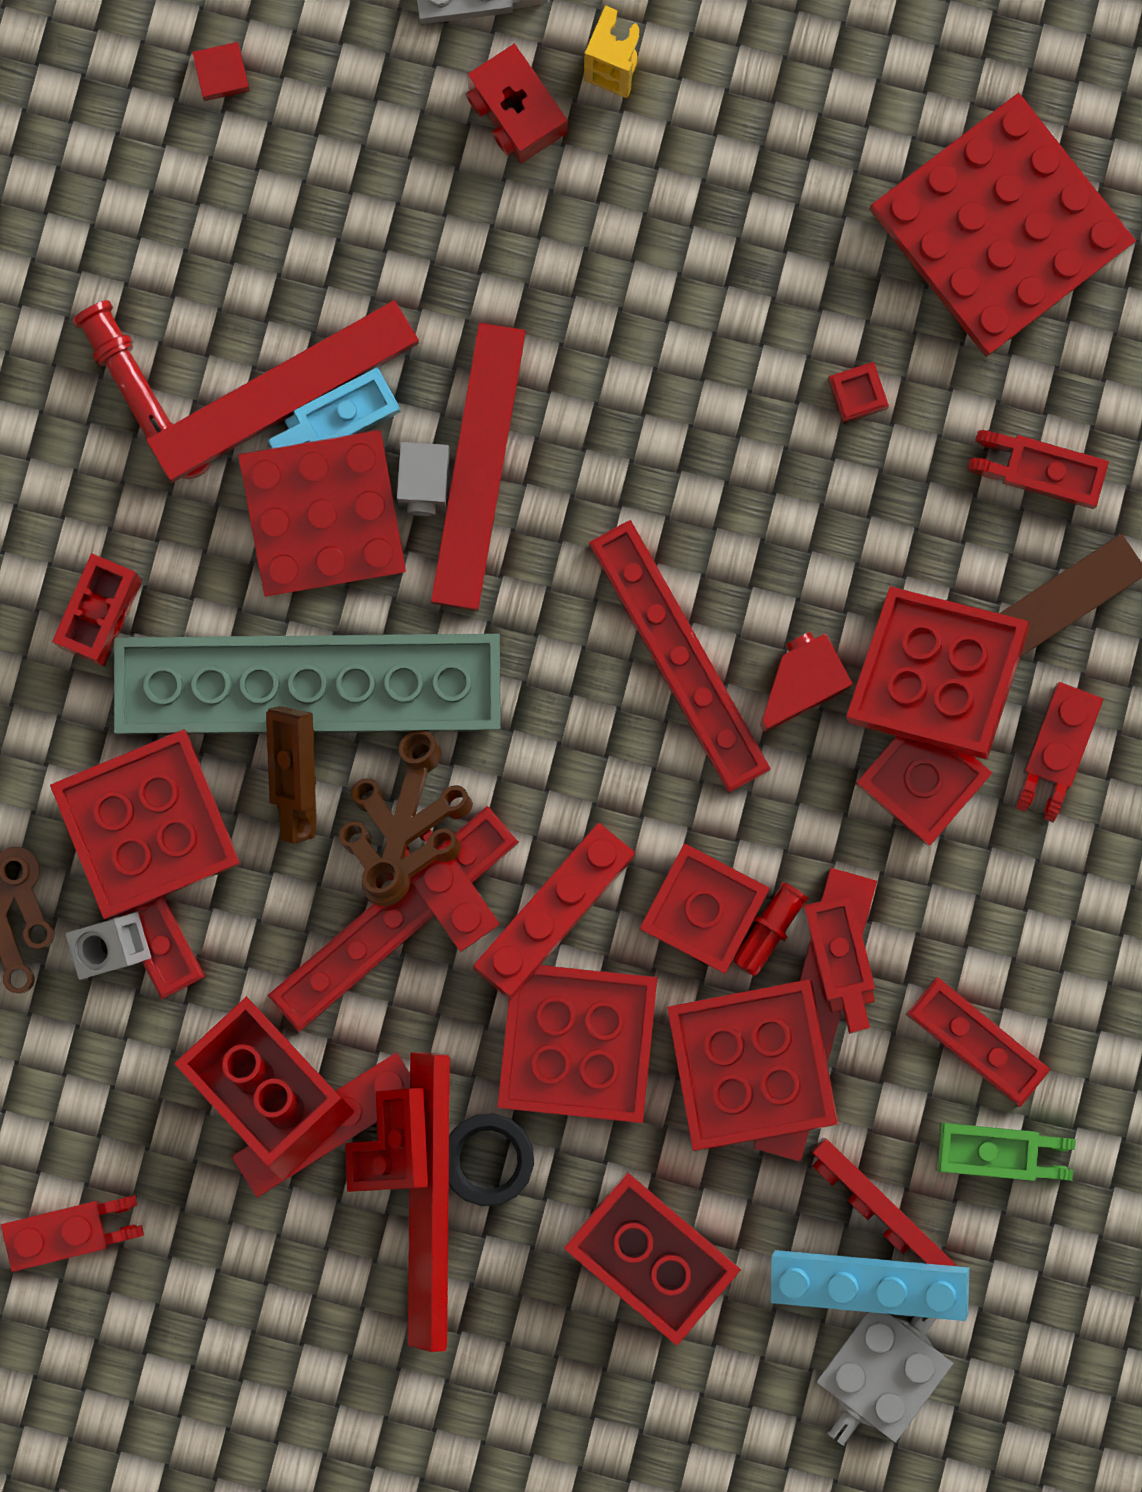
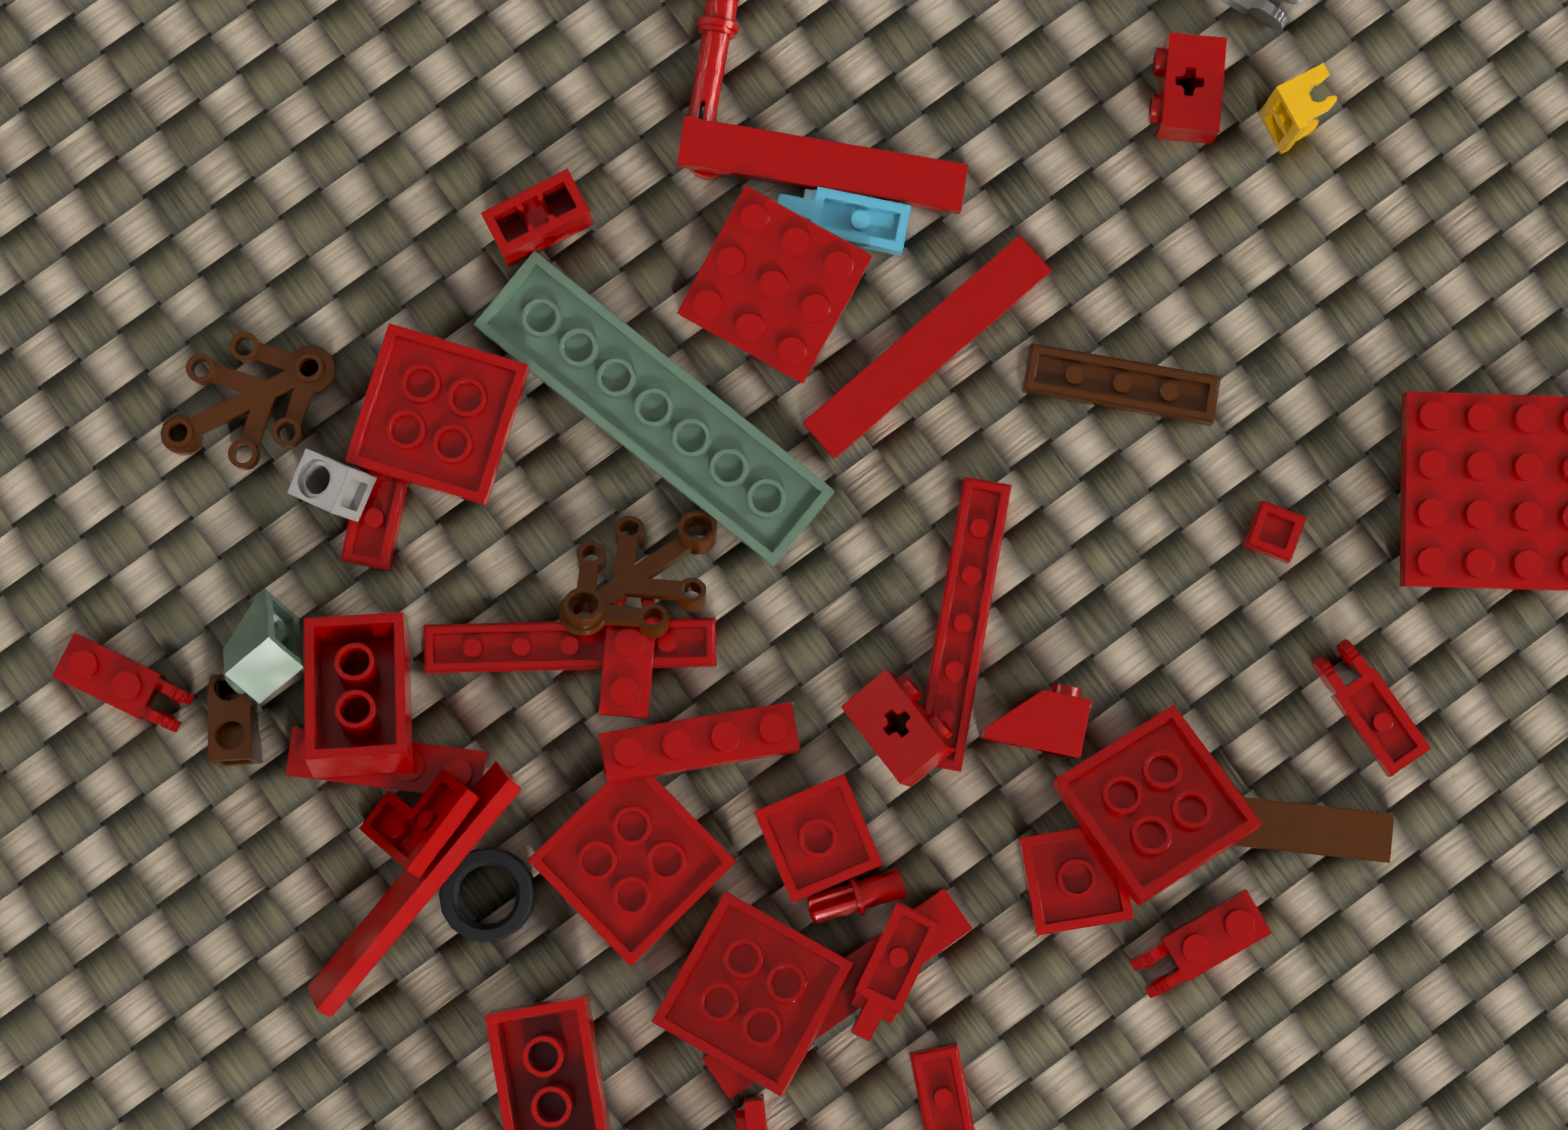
camera: 40 degrees right, 0 degrees up
reddish brown hinge [266,706,317,844] -> none
light grey brick [397,442,450,516] -> none
none -> reddish brown leg [208,674,263,767]
none -> sand green slope [223,589,304,704]
none -> red brick [841,669,956,787]
none -> reddish brown tile [1022,343,1221,426]

